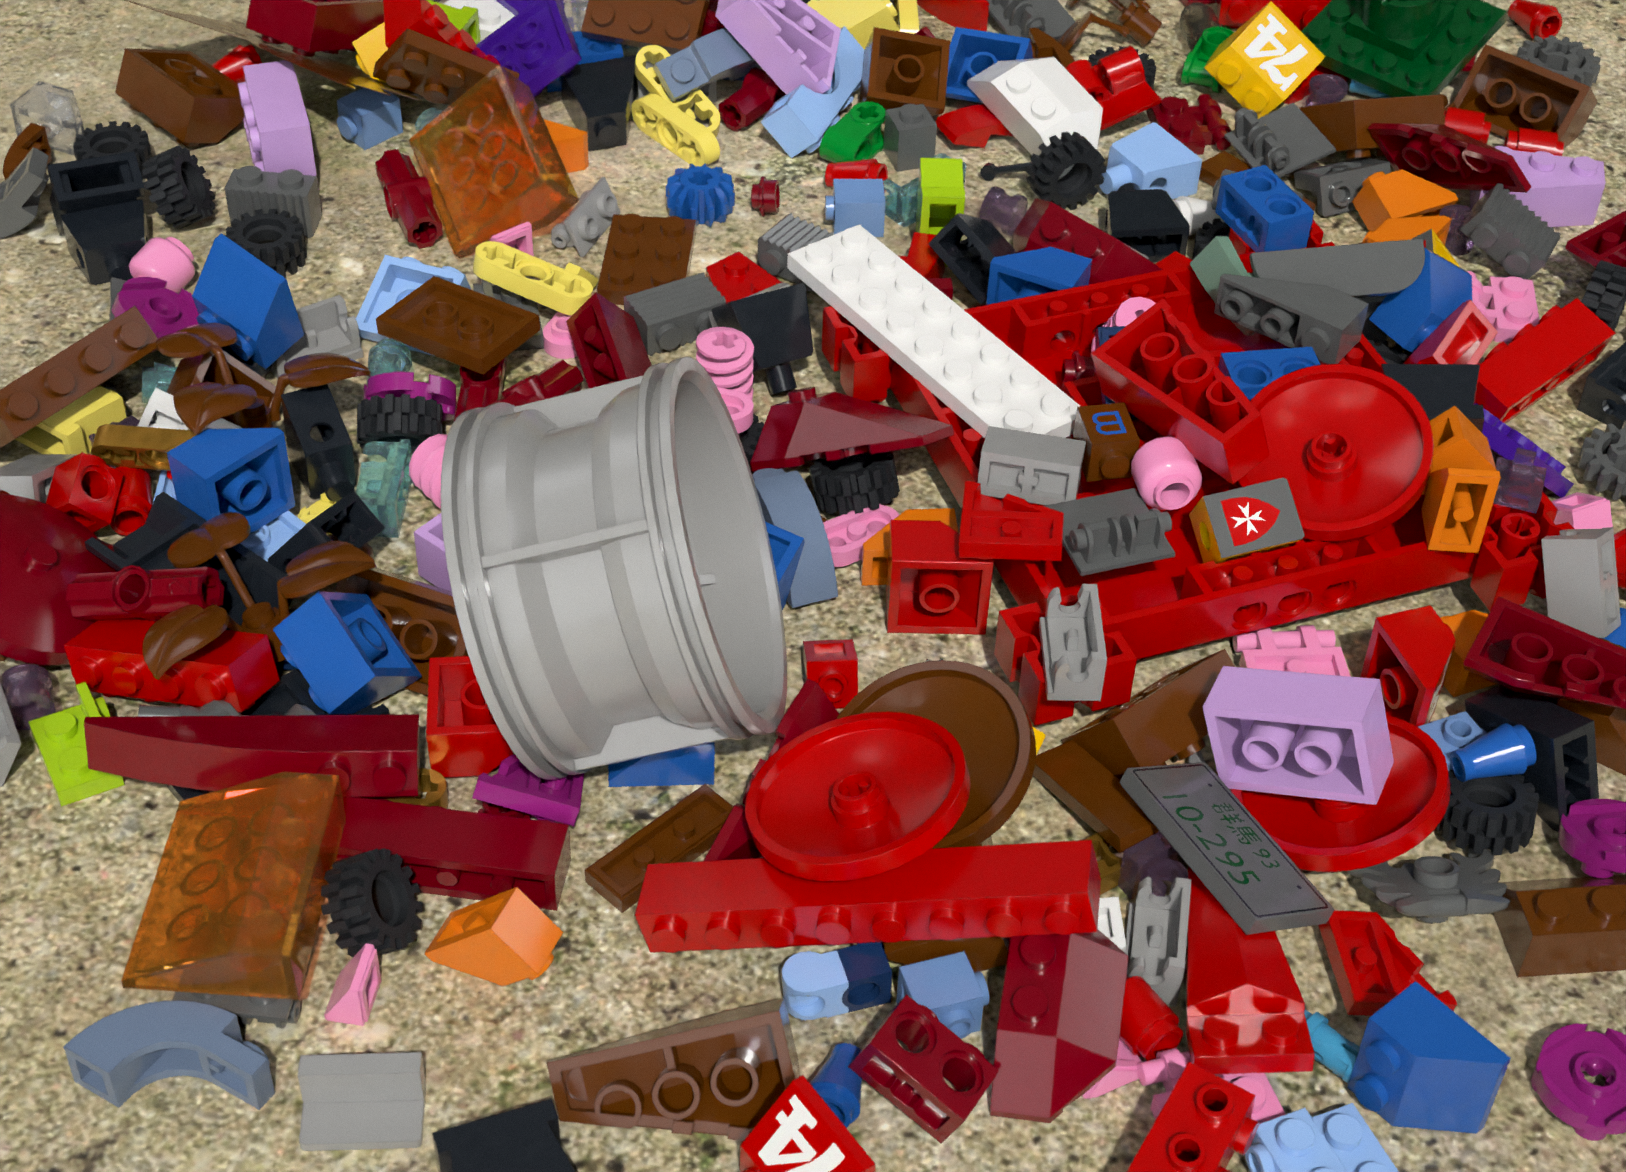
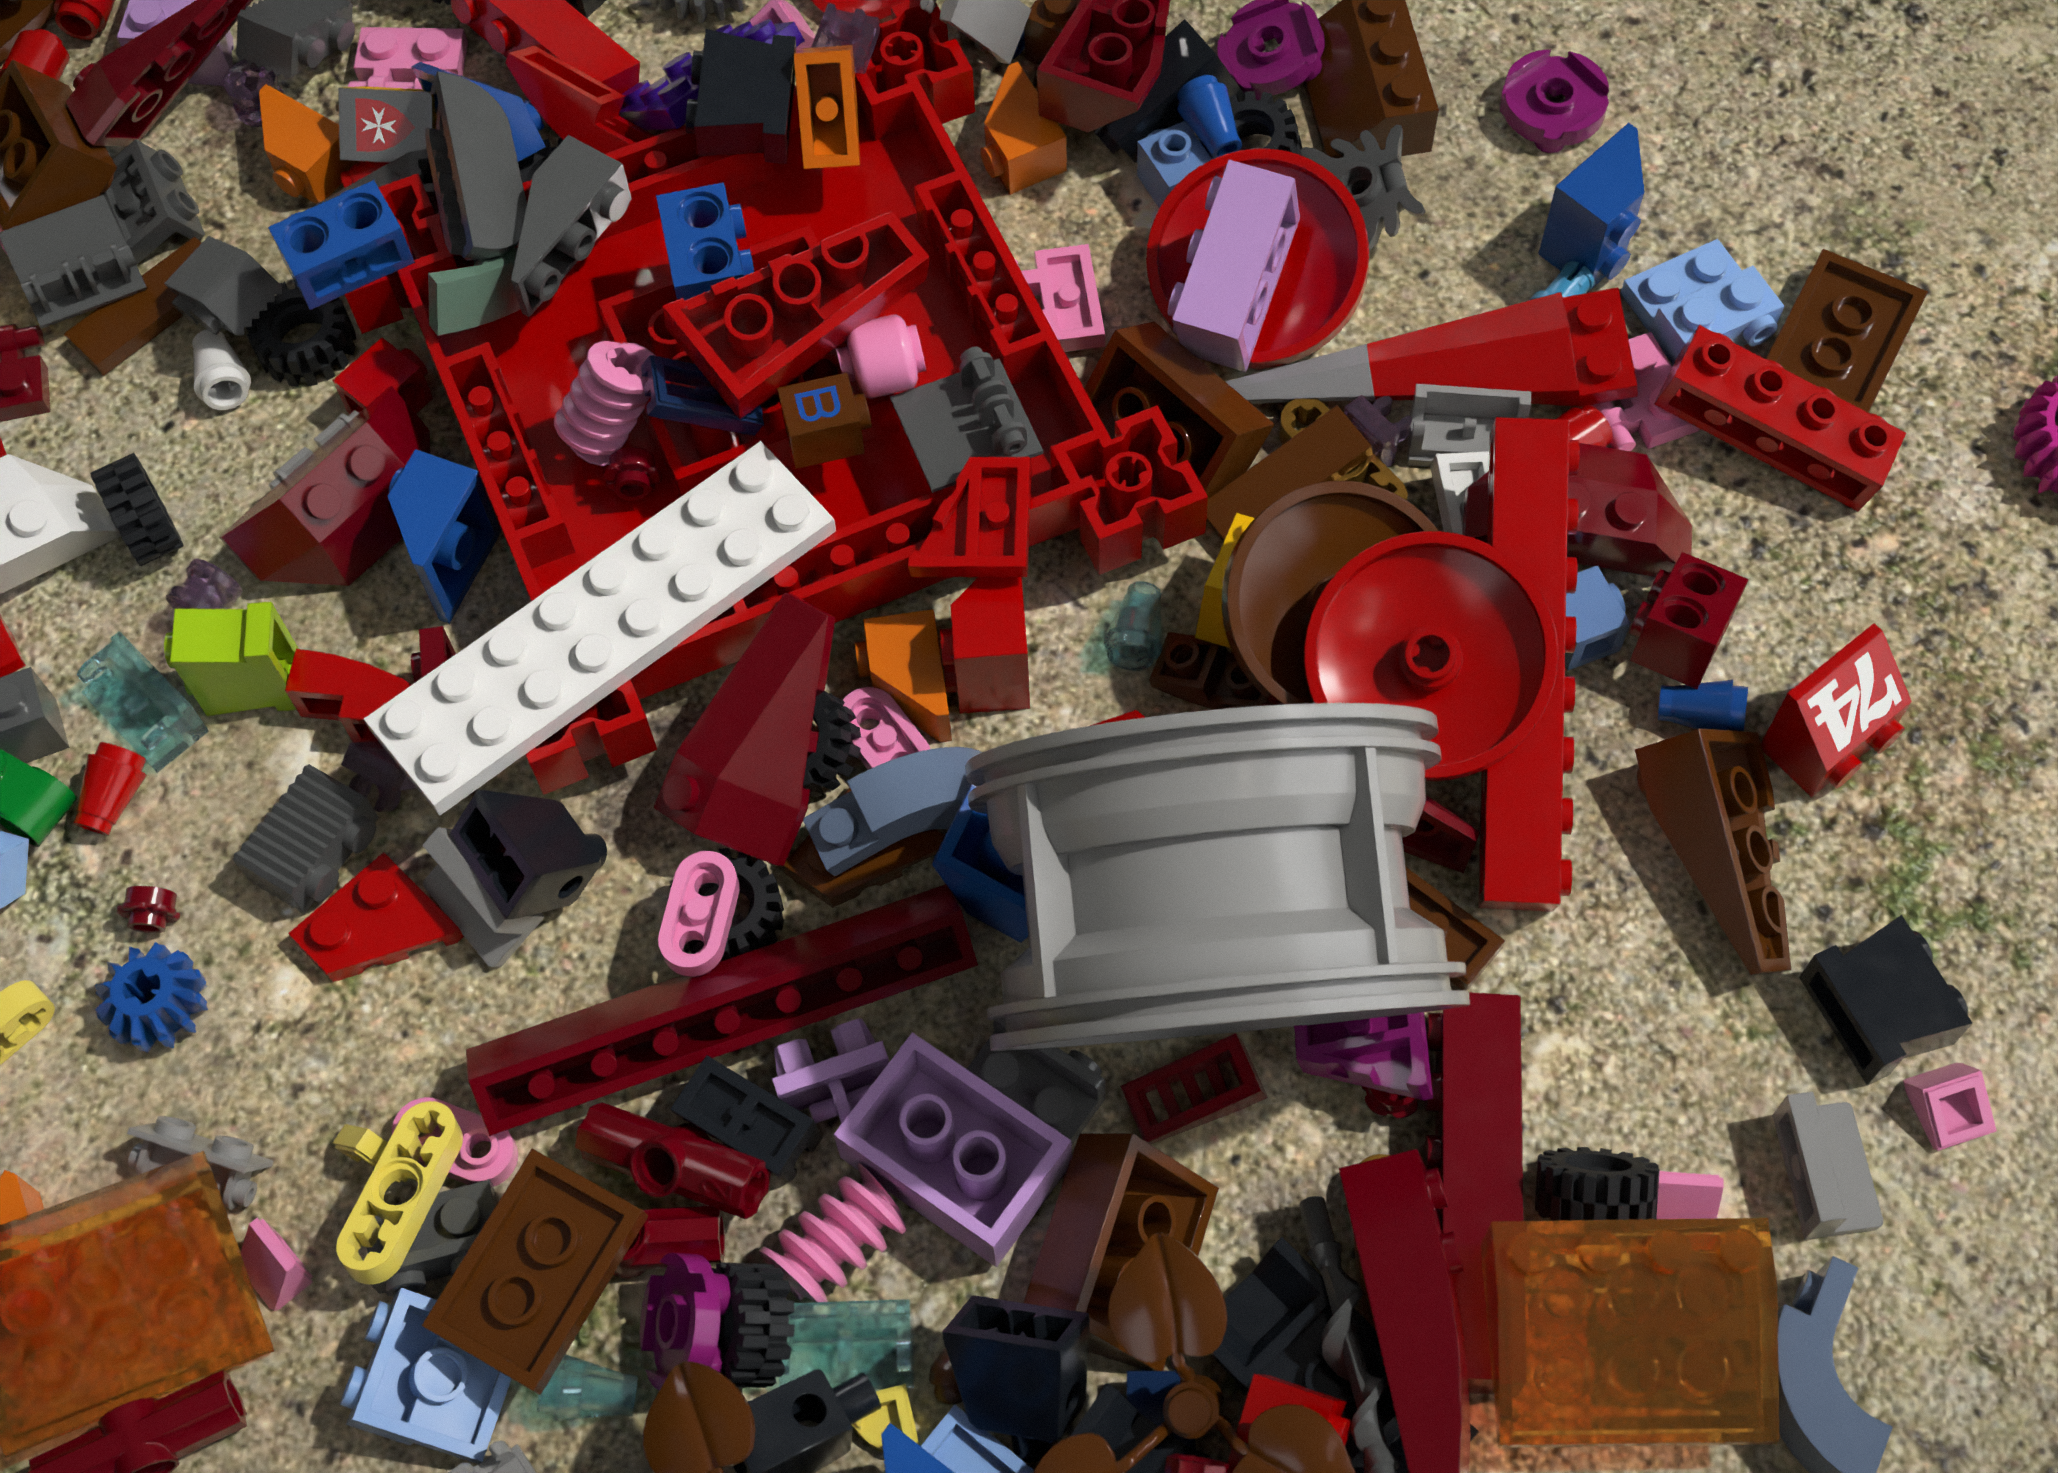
camera: 90 degrees left, 20 degrees up
blue slope [273,591,422,714] -> none
orange slope [424,887,563,986] -> none
red slope [426,656,514,778] -> none
reddish brown plate [597,214,696,305] -> none
dark grey brick [624,272,726,356] -> none
bright pink piece [696,327,754,399] -> none
leg [782,942,892,1020] -> none
medium blue brick [825,179,885,237] -> none
black torso [928,213,1017,304] -> none
light grey hinge [978,426,1086,505] -> none
black hinge [980,162,1034,181] -> none
light grey hinge [1039,584,1107,701] -> none
light blue torso [1099,122,1202,199] -> none
black torso [1104,183,1190,263] -> none
dark grey tile [1119,762,1335,935] -> none
piece [1189,478,1304,564] -> none
red dish [1236,364,1434,541] -> none
red wing [1318,910,1457,1016] -> none
orange slope [1352,169,1459,231] -> none
red slope [1360,605,1456,727] -> none
orange slope [1421,468,1501,553] -> none

